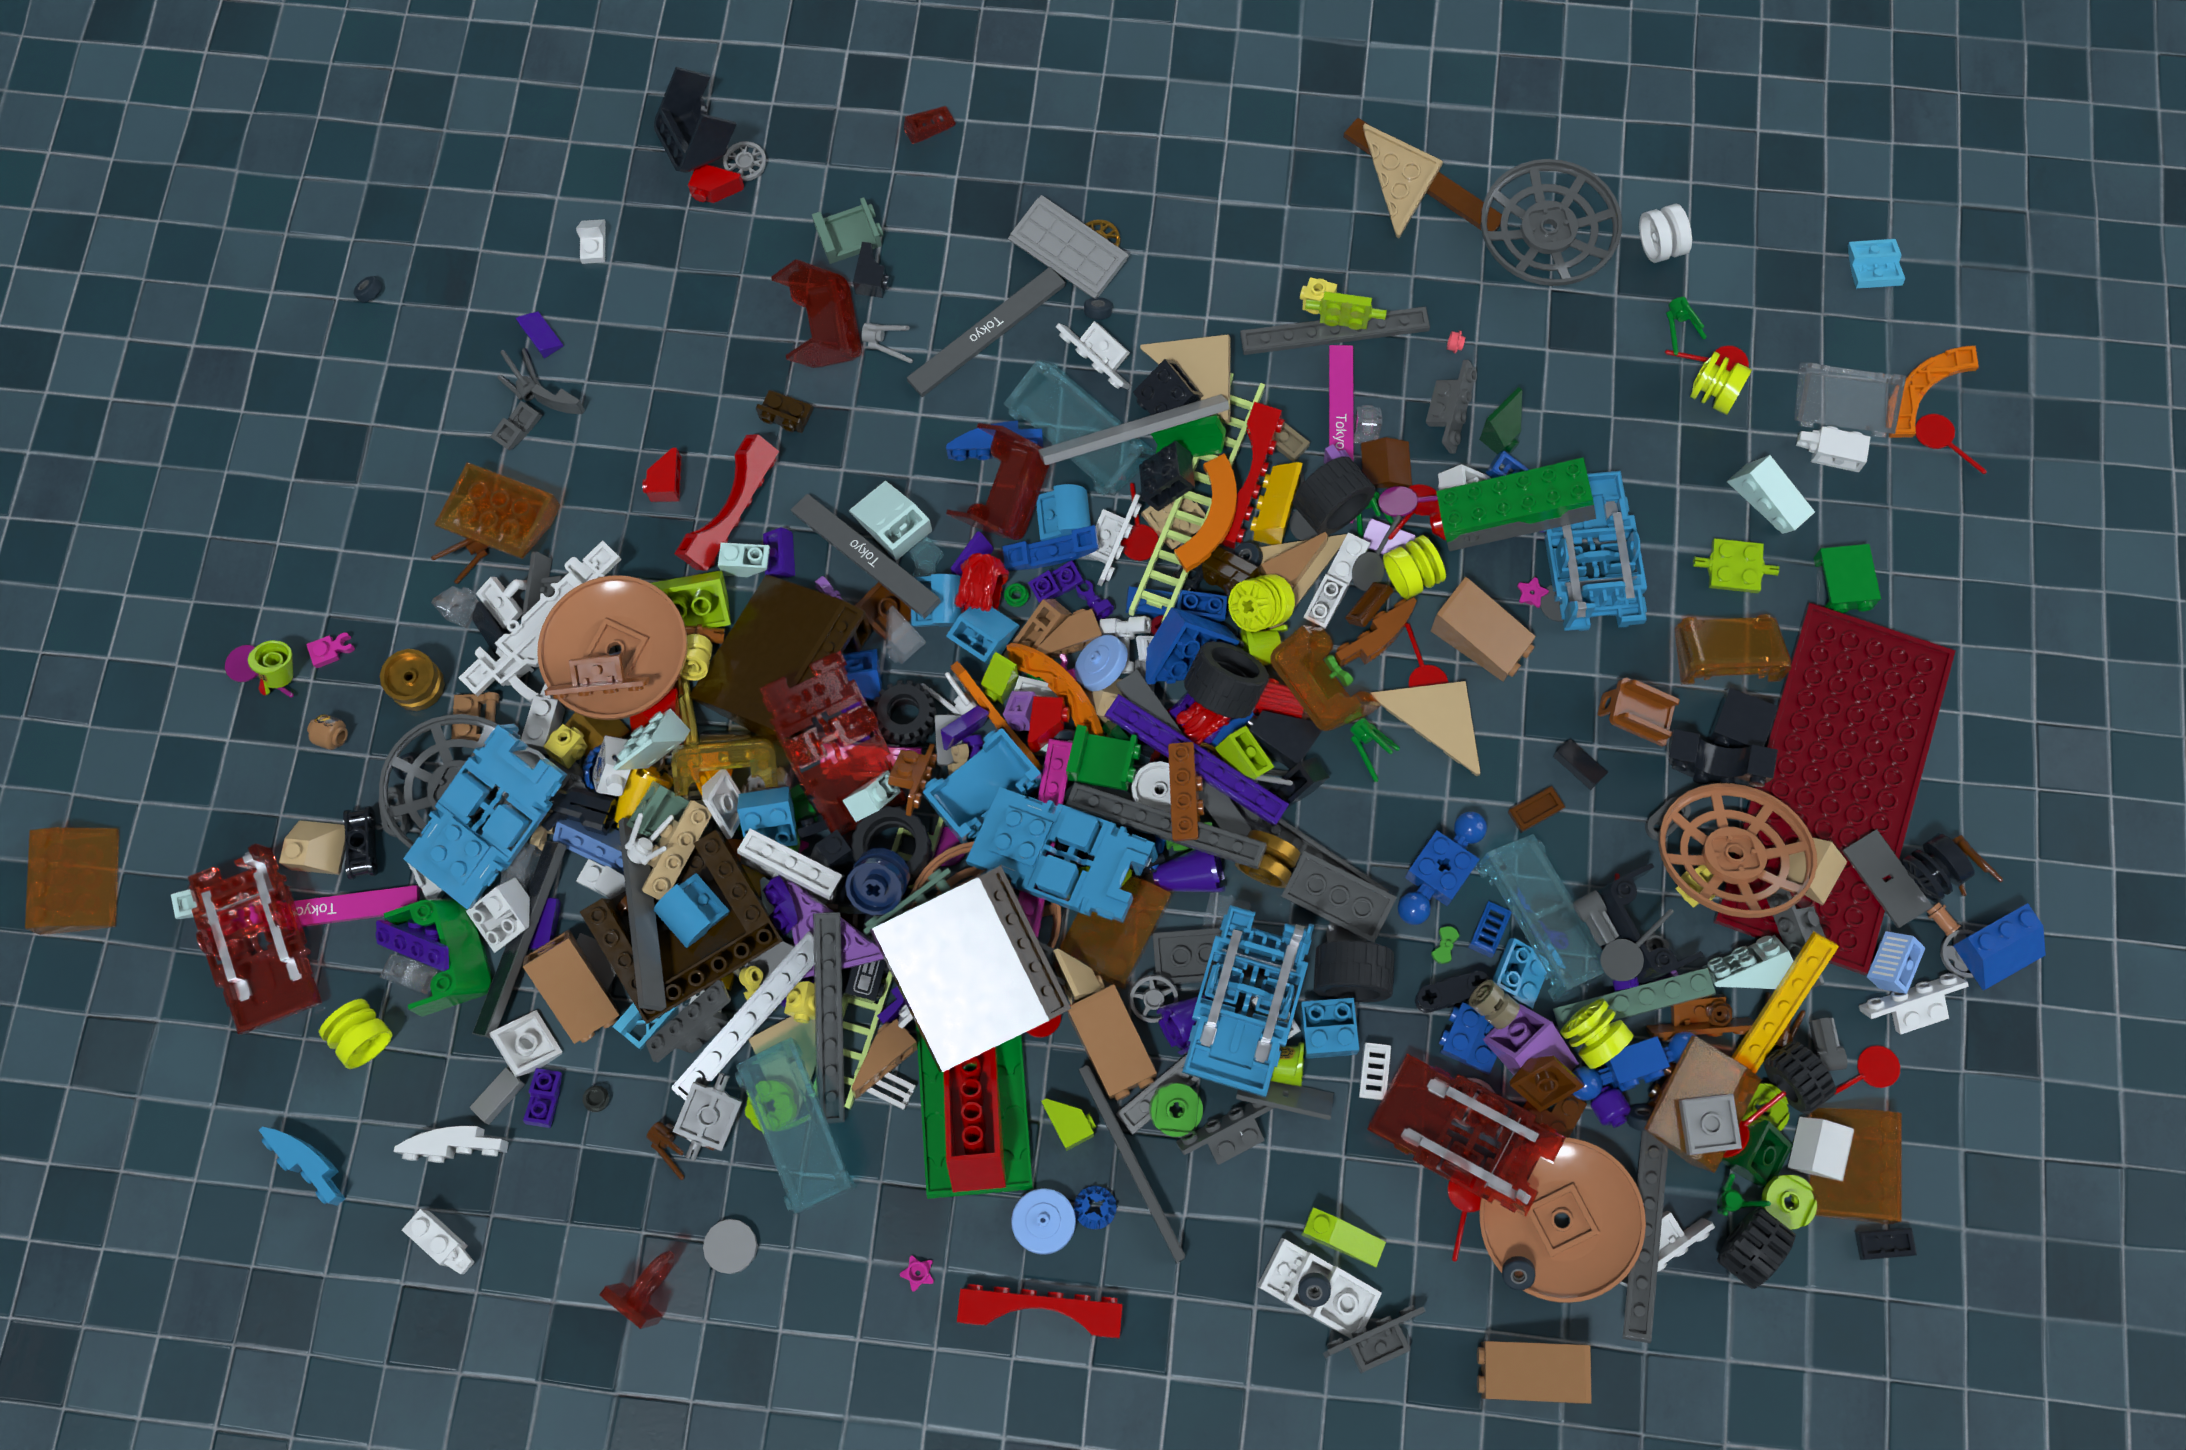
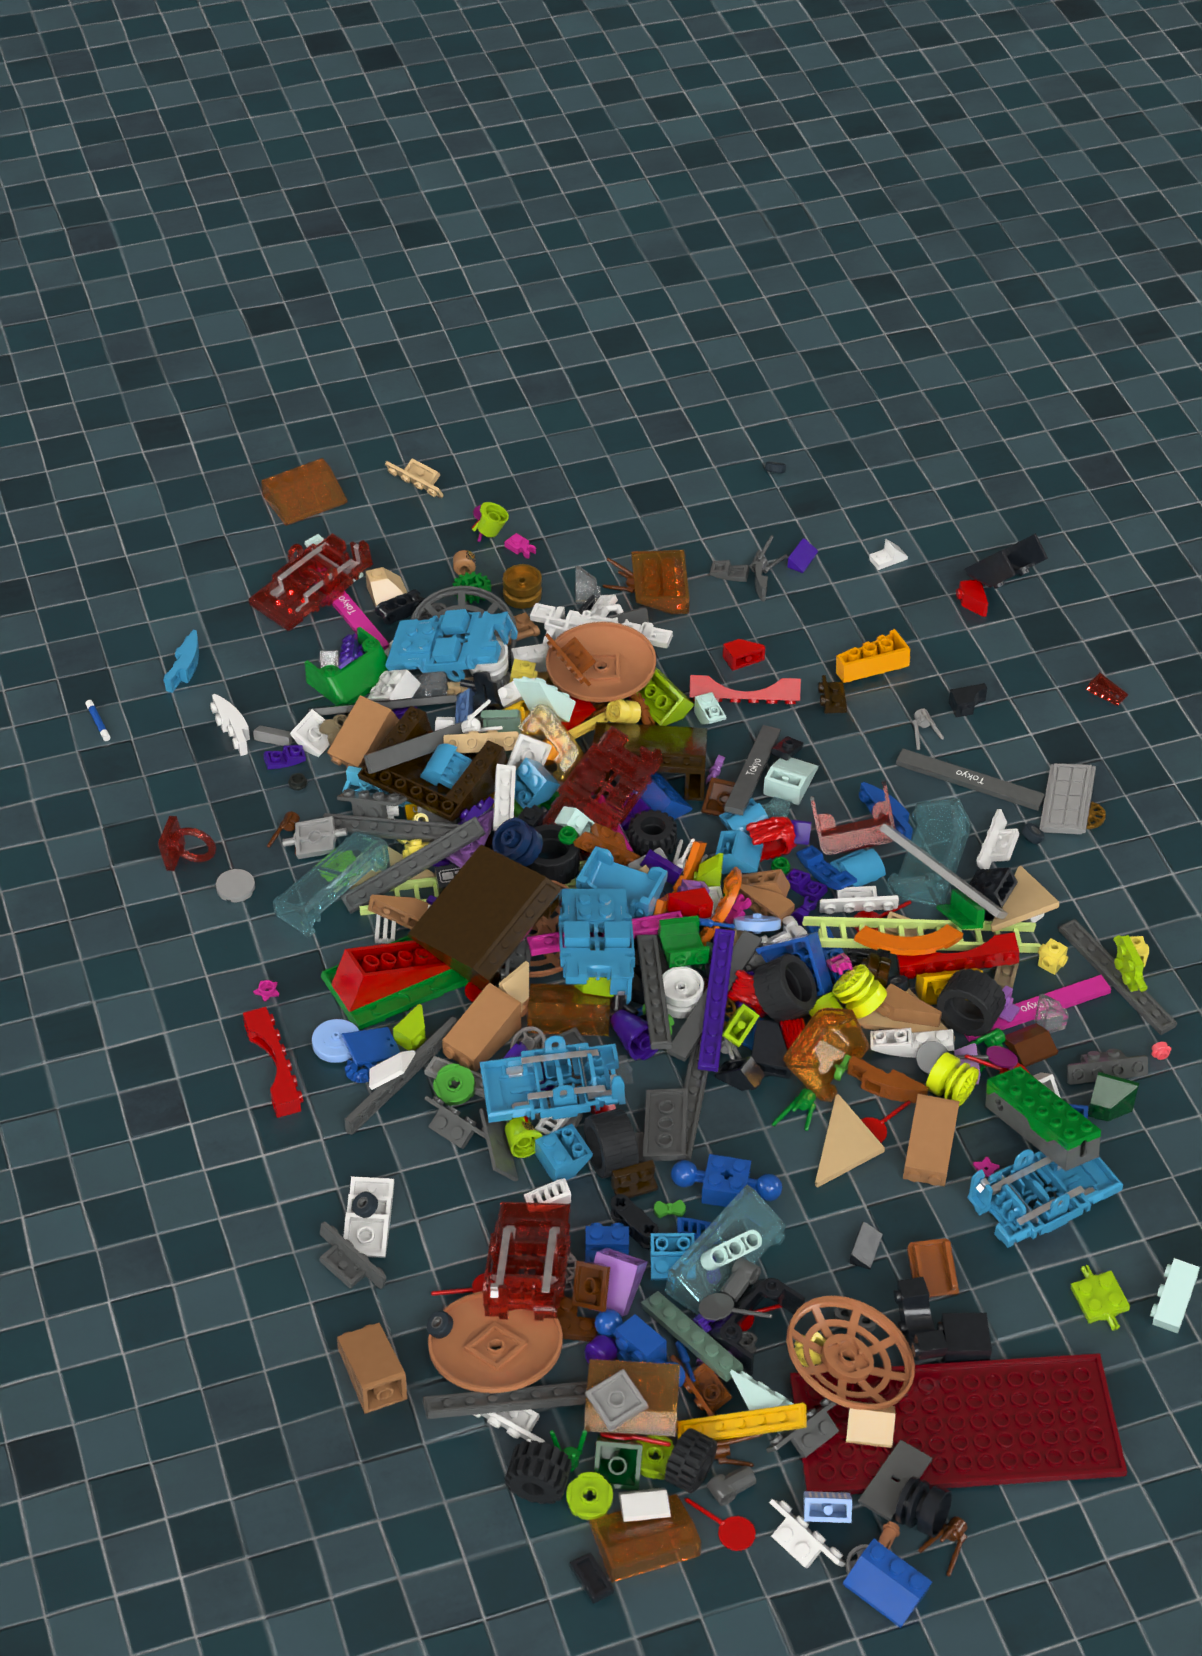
camera: 60 degrees right, 25 degrees down
neon yellow wheel [319,999,392,1069] -> none
white hinge [402,1209,474,1275] -> none
light grey wheel [723,142,766,181] -> none
dark purple slope [763,527,795,578] -> none
clear red windscreen [771,259,862,368] -> none
sand green panel [812,197,883,264] -> none
clear slope [885,606,926,664] -> none
black brick [1139,440,1195,511] -> none
dark orange bracket [1168,742,1204,841] -> none
pearl gold wheel [1235,830,1301,888] -> none
lime slope [1301,1207,1386,1268] -> none
reddish brown tile [1345,582,1394,627] -> none
dark tan wheel [1469,980,1520,1029] -> none
reddish brown tile [1508,786,1565,833] -> none
neon yellow wheel [1560,998,1634,1069] -> none
clear orange windscreen [1675,614,1792,685] -> none
green panel [1813,544,1881,613] -> none
none -> blue bar [85,700,111,741]
none -> dark tan plate [319,714,347,745]
none -> blue container [341,1027,400,1065]
none -> white slope [369,1050,416,1090]
none -> tan bracket [385,459,444,498]
none -> green gear [453,571,491,604]
none -> green plate [558,826,578,844]
none -> dark brown bracket [611,1160,658,1198]
none -> blue piece [675,1341,696,1382]
none -> blue piece [699,918,735,929]
none -> light aqua beam [700,1230,762,1271]
none -> black plate [771,736,804,761]
none -> dark pink plate [826,953,853,975]
none -> light orange wedge [836,629,910,683]
none -> light yellow brick [1038,938,1068,975]

